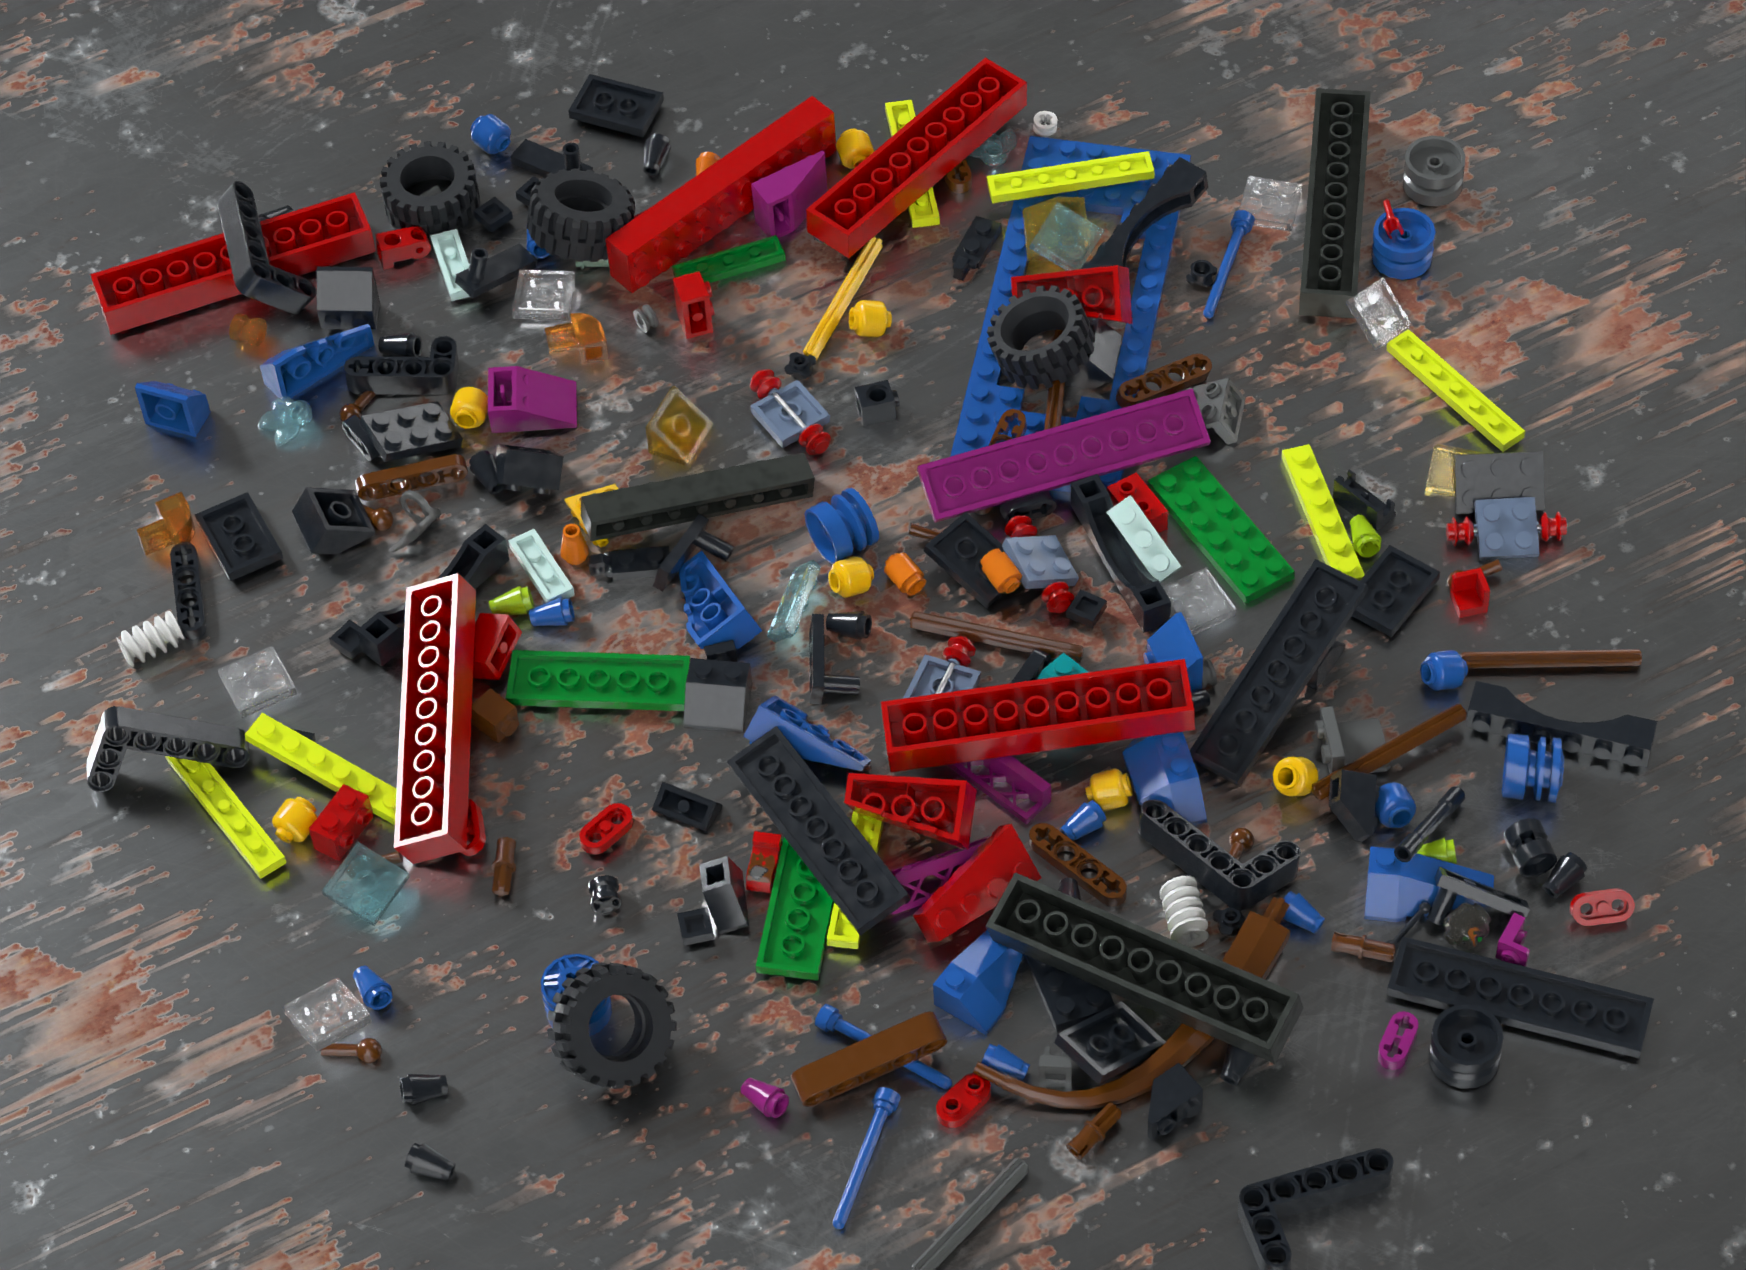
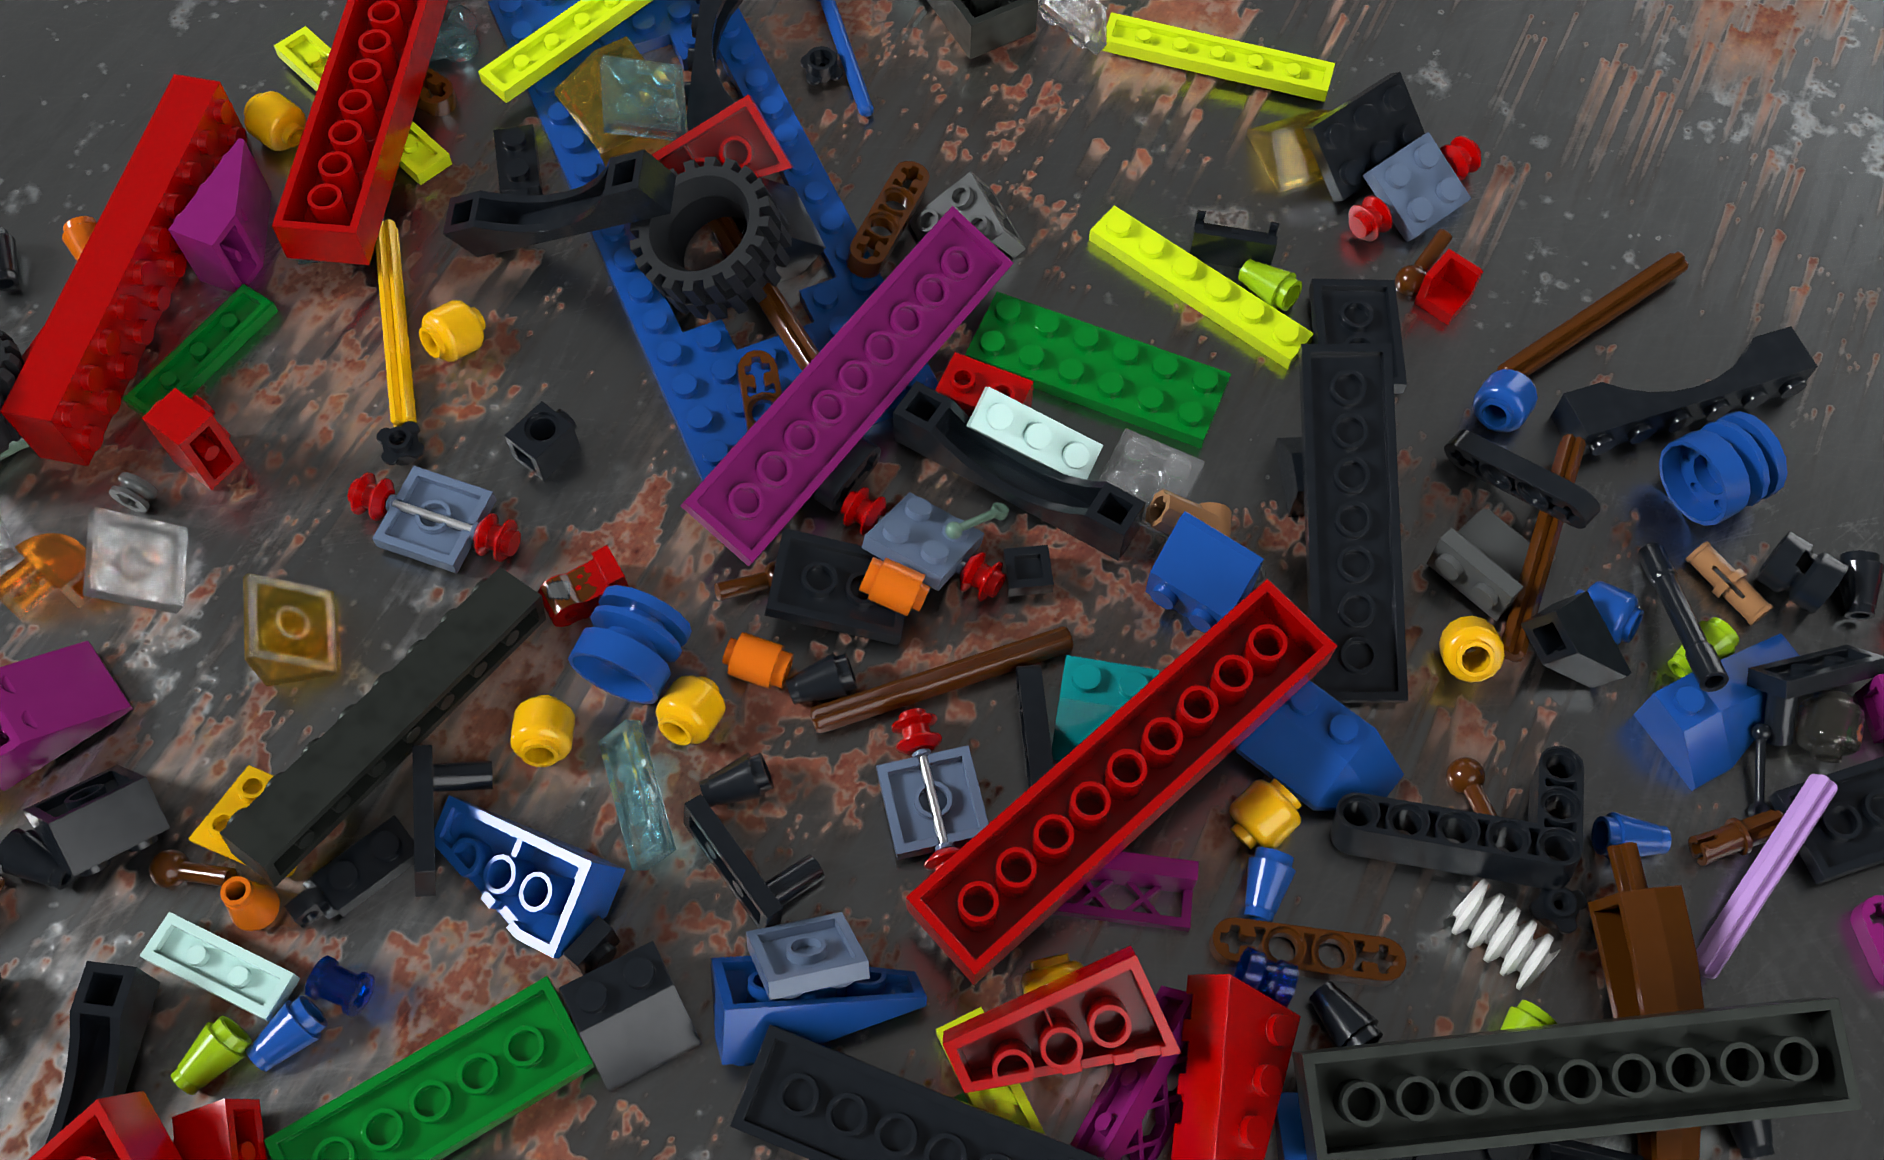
camera: 40 degrees left, 10 degrees up
none -> clear plate [83,507,188,614]
none -> reddish brown bar [149,849,237,888]
none -> clear blue bush [305,955,375,1017]
none -> black arch [443,149,676,257]
none -> yellow head [510,695,575,767]
none -> red leg [538,545,629,627]
none -> sand blue plate [746,912,870,1000]
none -> black cone [786,653,858,705]
none -> sand green hinge [945,502,1009,539]
none -> medium nougat piece [1145,489,1232,538]
none -> clear blue wheel [1233,946,1299,1008]
none -> black beam [1444,429,1601,529]
none -> medium nougat pin [1685,541,1774,626]
none -> lavender axle [1696,774,1838,979]

